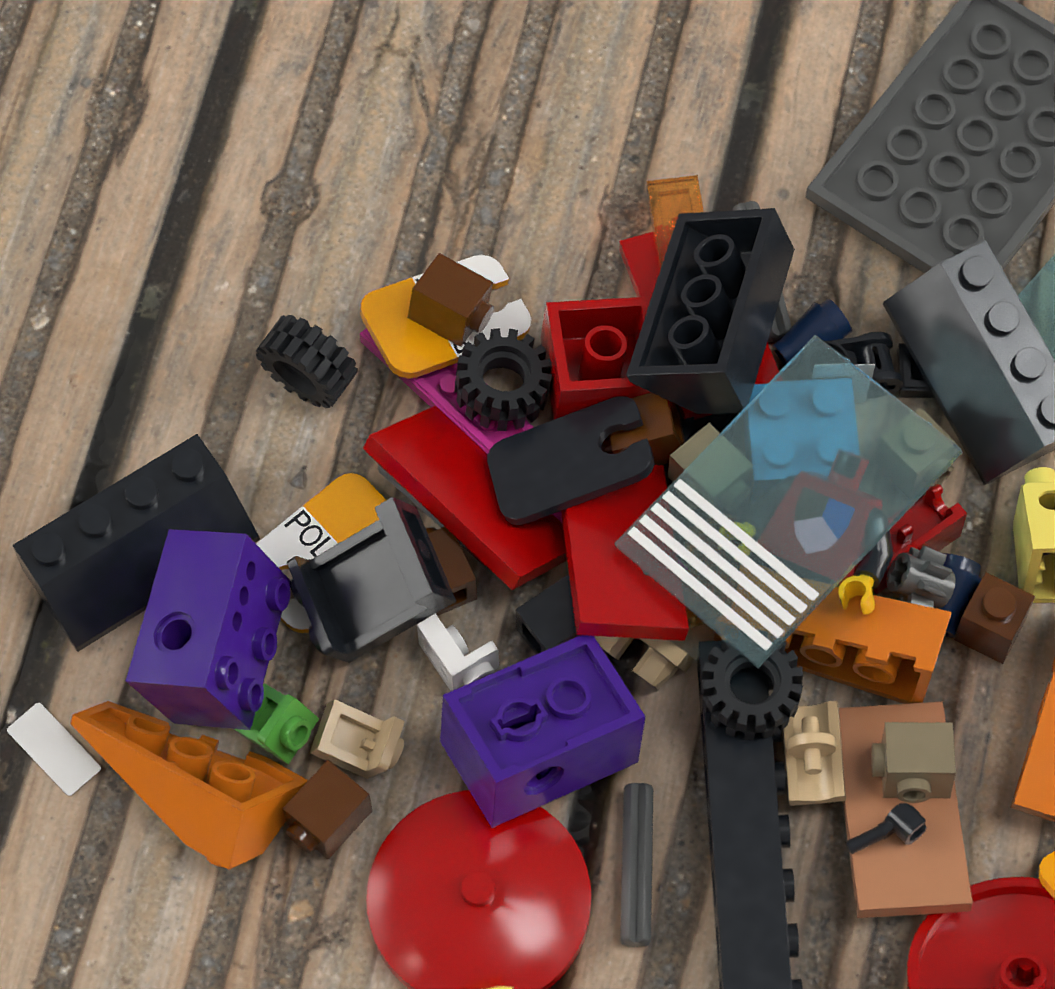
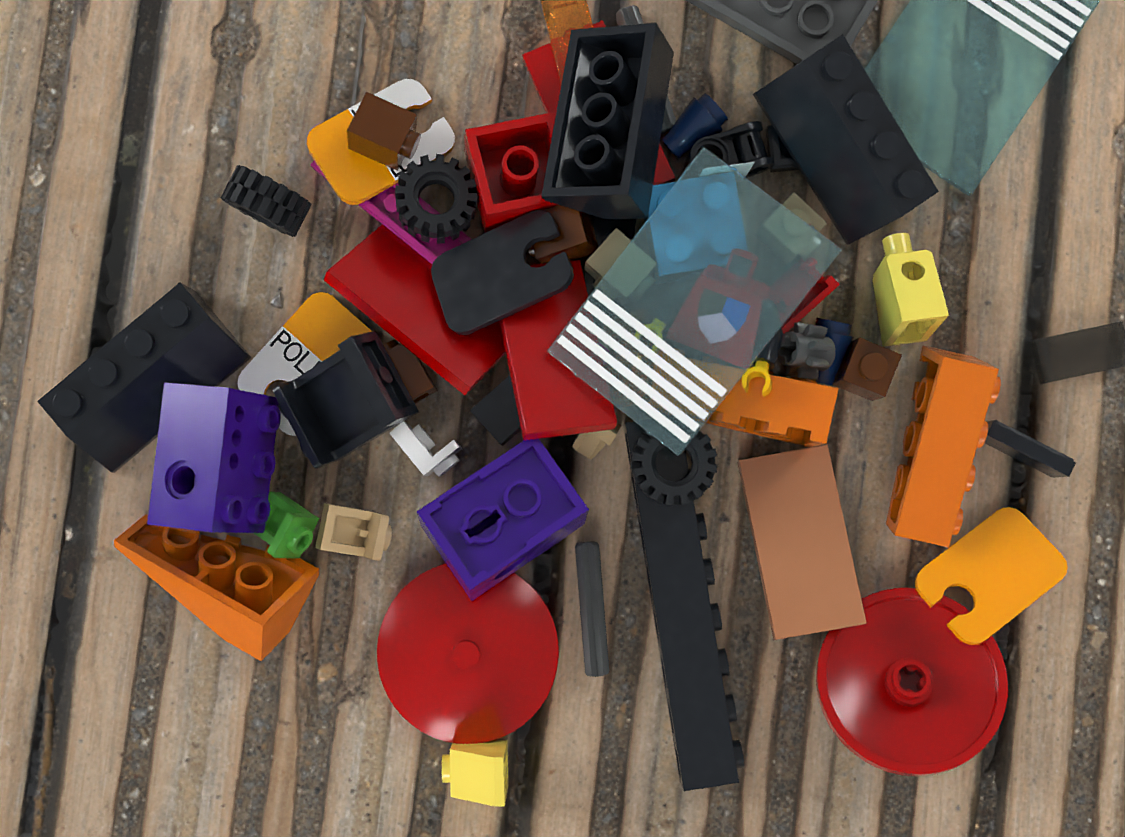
camera: 10 degrees left, 20 degrees up
white sticker [7,703,101,796] -> none
reddish brown brick [283,760,373,859] -> none
tan hips [784,701,846,806] -> none
black hand [845,803,926,854] -> none
dark tan brick [871,722,956,803] -> none

